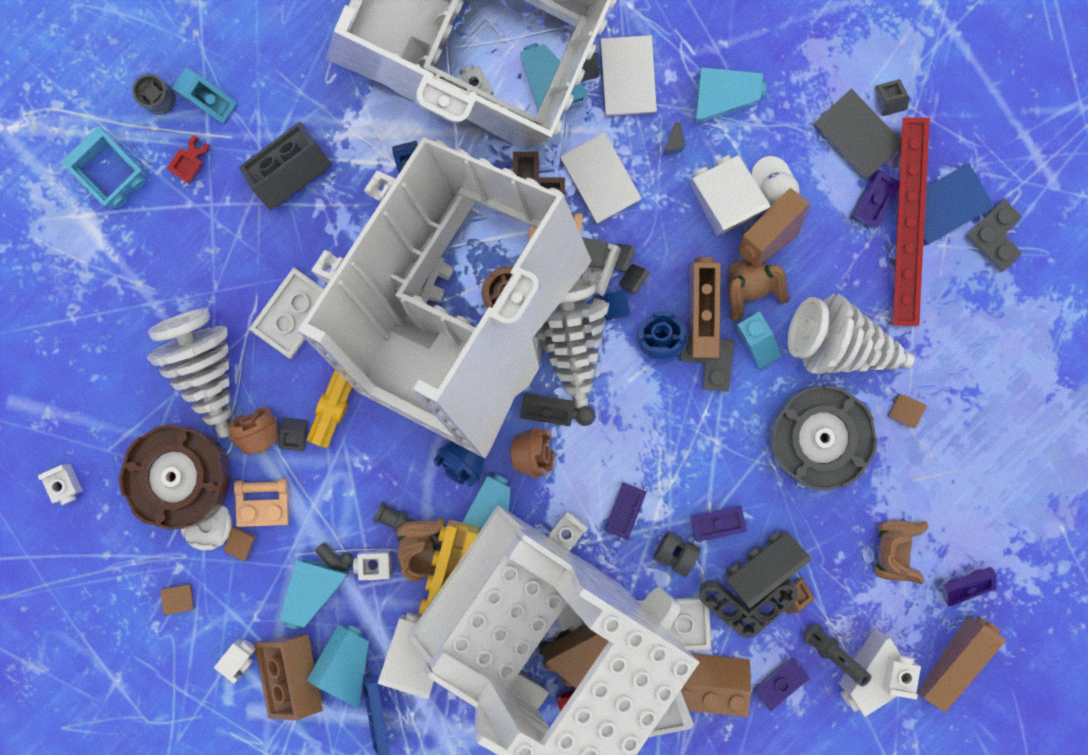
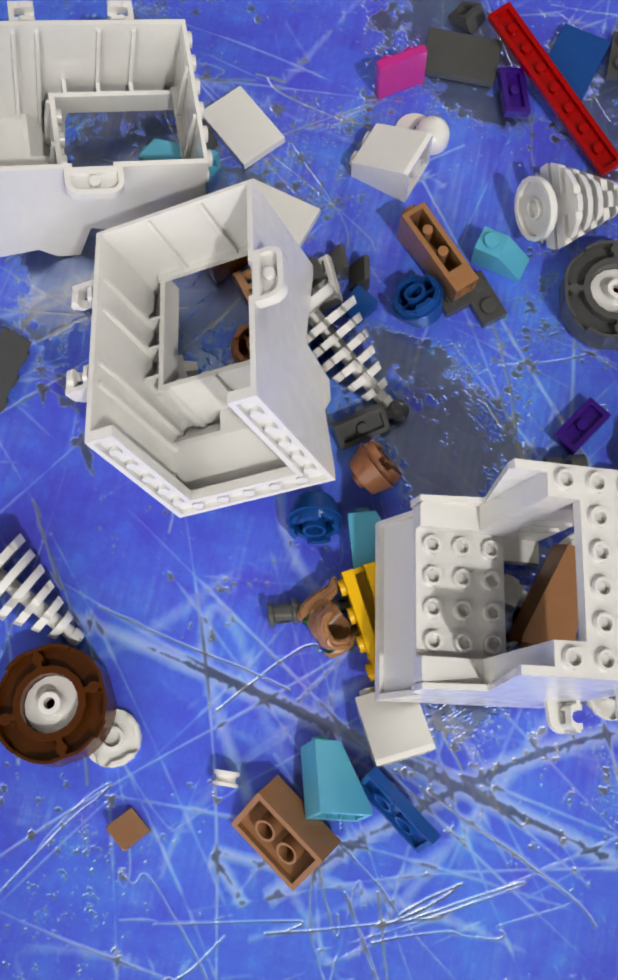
camera: 25 degrees left, 15 degrees down
white brick [214,639,256,684] -> none
medium nougat slope [224,527,257,562] -> none
nougat cone [228,407,278,454] -> none
light nougat plate [234,478,290,527] -> none
white tile [249,267,324,359] -> none
dark grey slope [279,417,308,451] -> none
medium azure slope [279,557,350,629] -> none
yellow piece [307,370,352,448] -> none
dark grey arm [315,543,354,570] -> none
white brick [353,550,392,580] -> none
dark purple plate [604,482,647,540] -> none
dark grey slope [664,122,685,155] -> none
medium azure slope [693,67,766,124] -> none
medium nougat hair [728,259,790,322] -> none
medium nougat slope [738,188,810,267] -> none
none -> white bush [212,769,240,788]
none -> dark pink tile [375,44,428,99]

